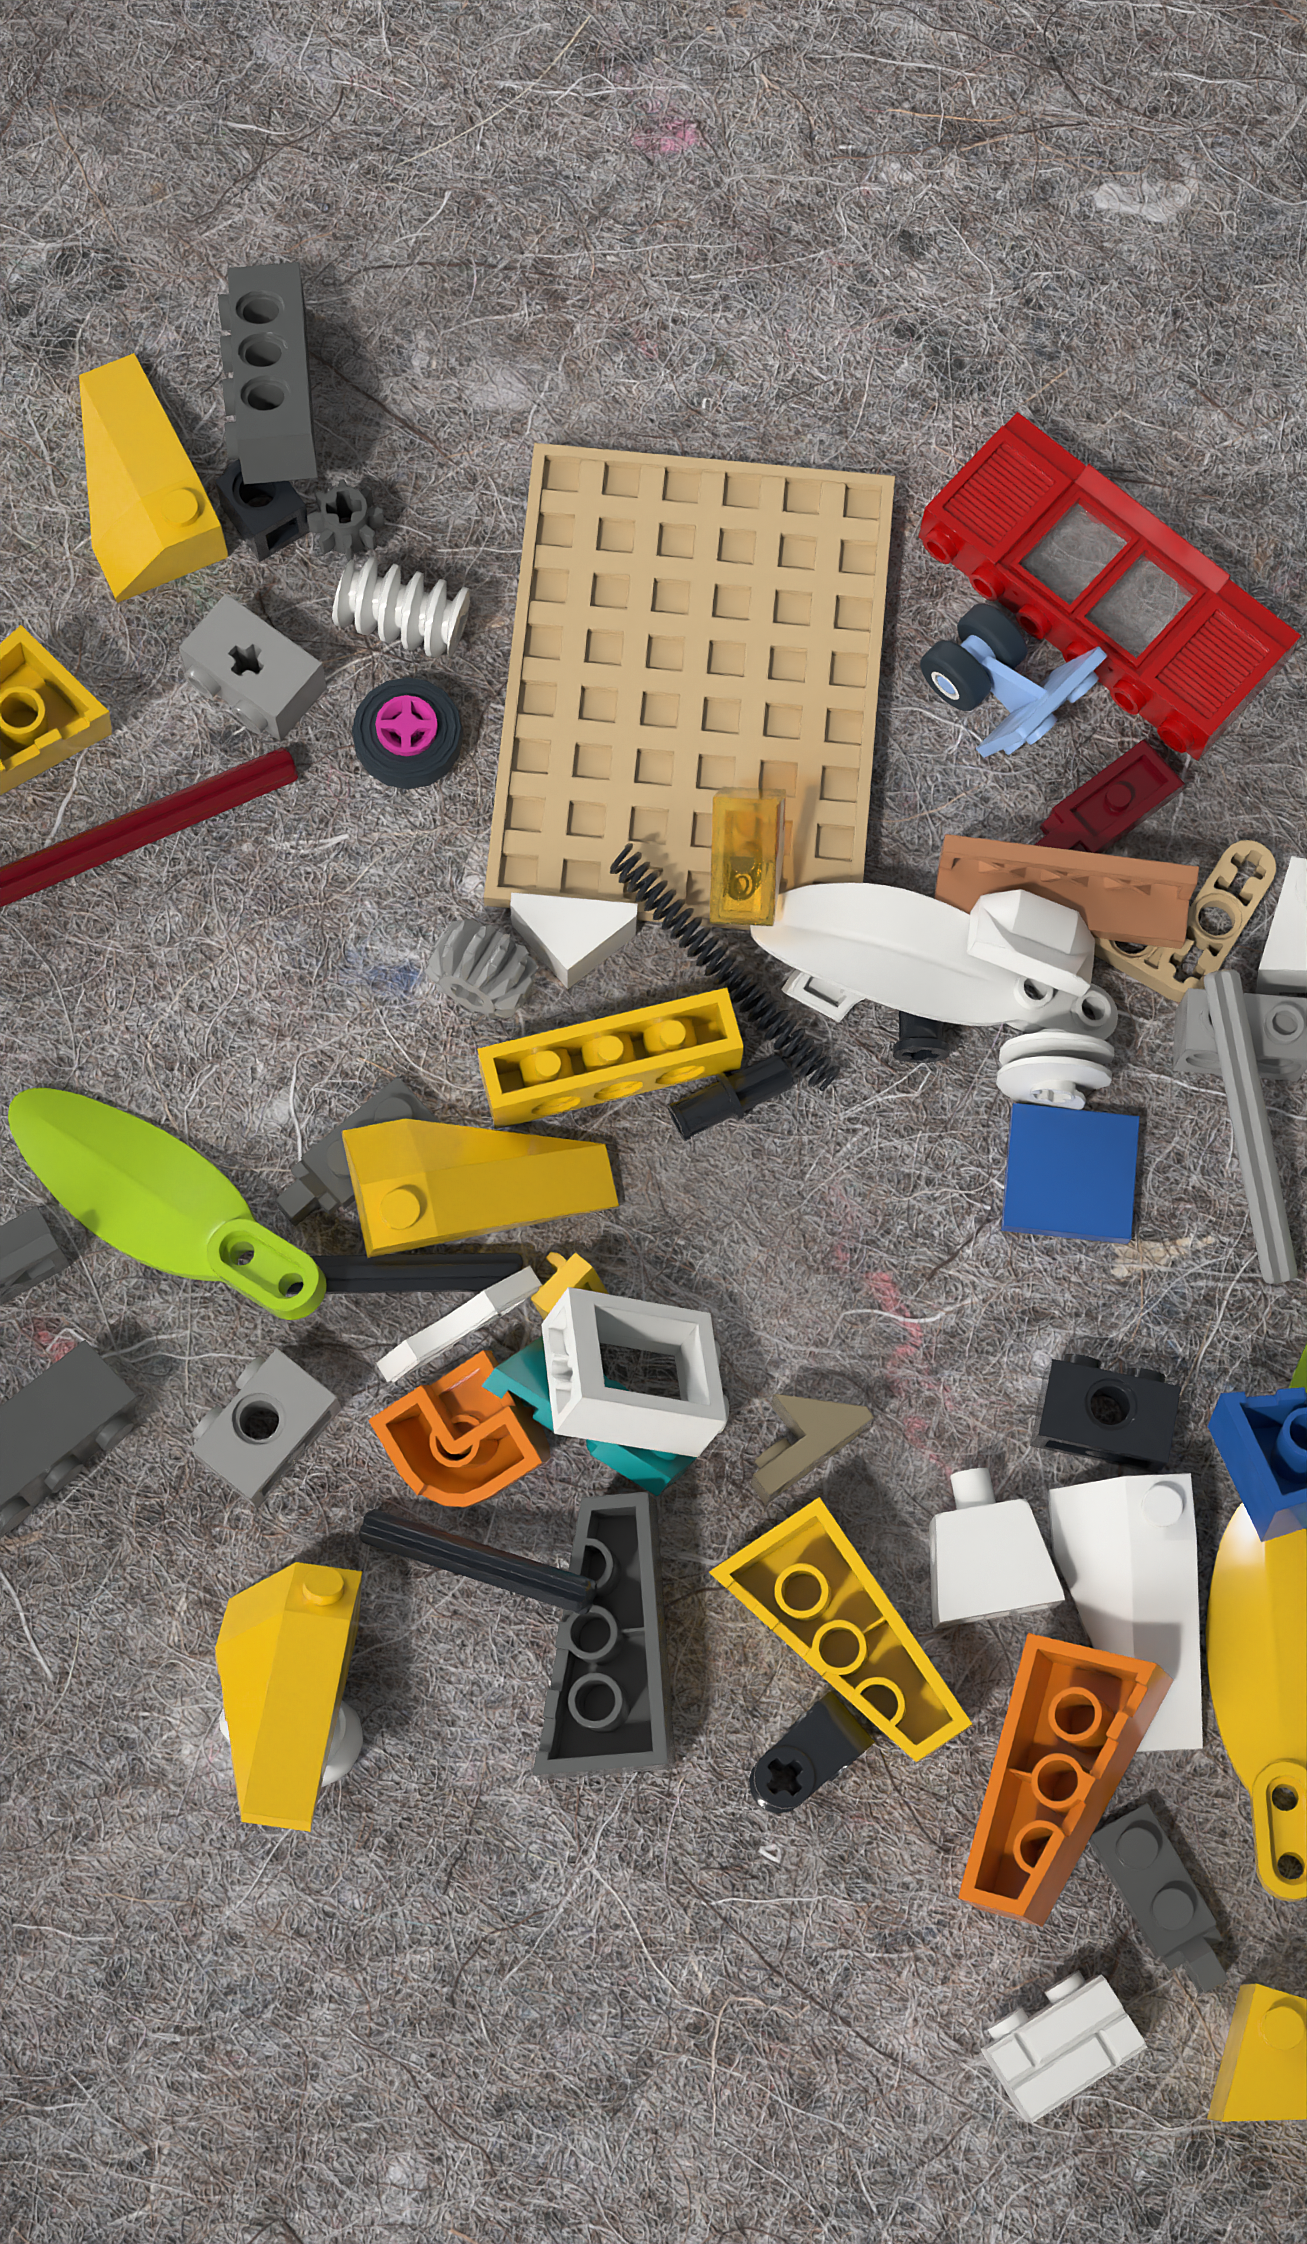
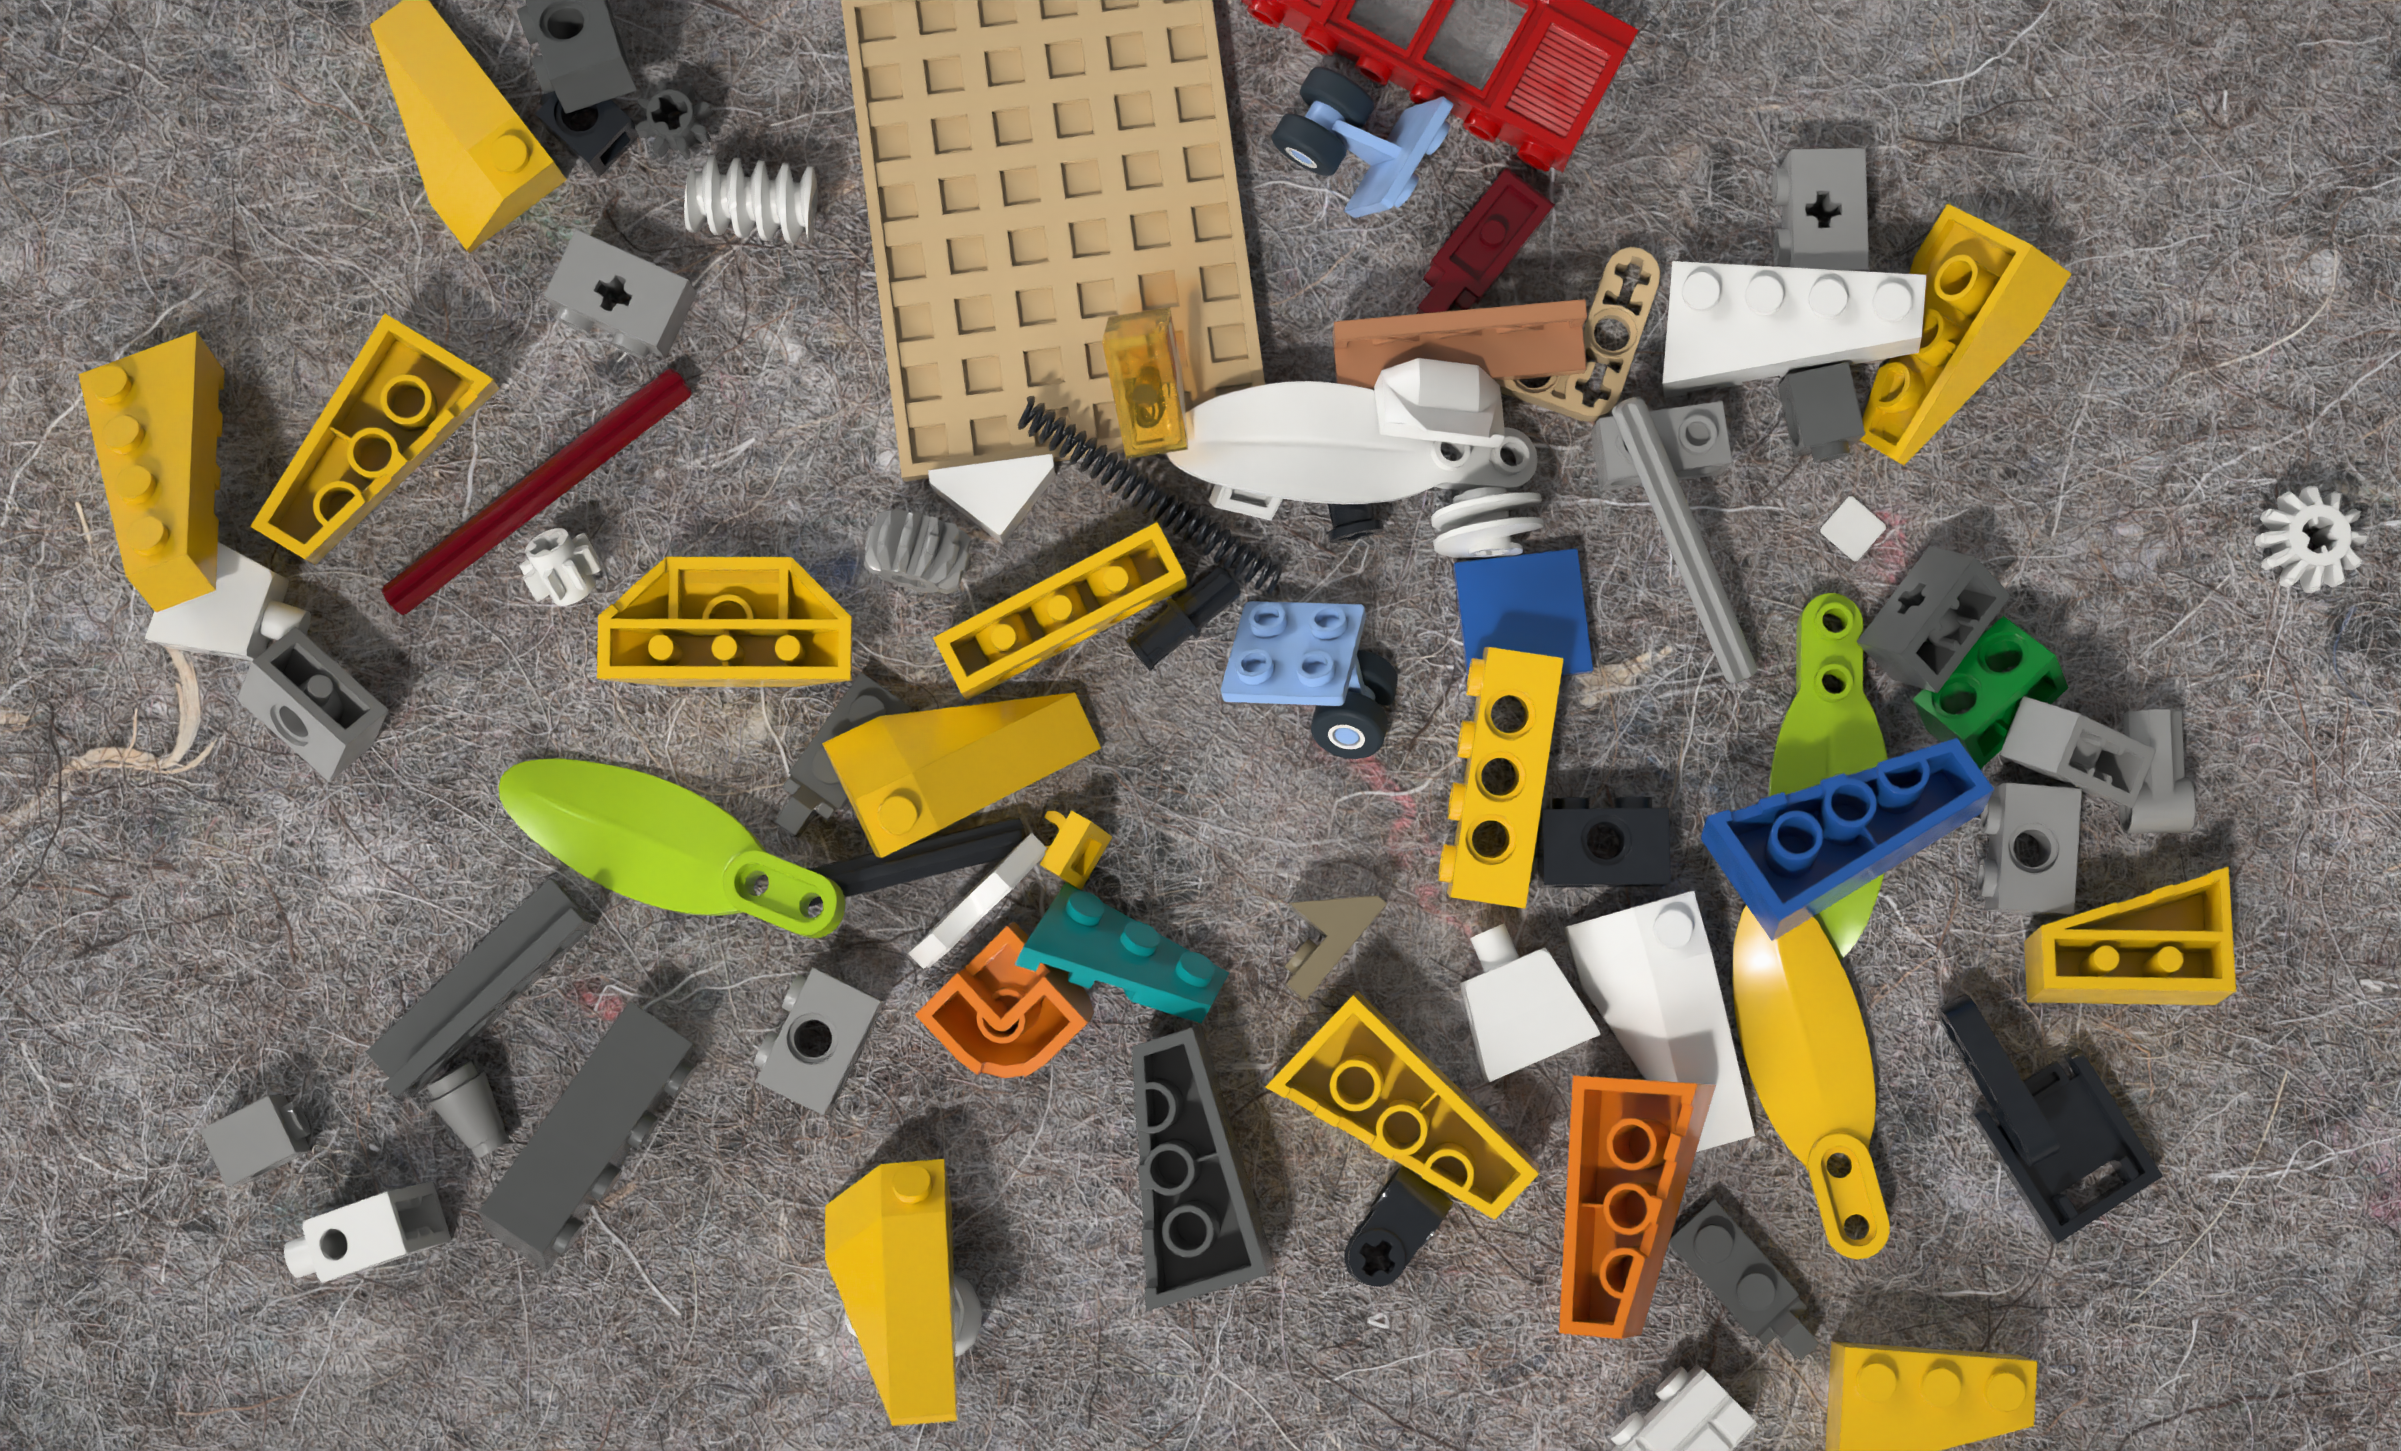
camera: 10 degrees left, 10 degrees up
black wheel [352,677,464,790] -> none
black axle [359,1509,597,1615] -> none
white window [541,1287,729,1457] -> none
none -> white gear [519,528,602,606]
none -> yellow wedge [597,557,852,687]
none -> light blue plate [1220,601,1398,759]
none -> yellow brick [1438,647,1564,909]

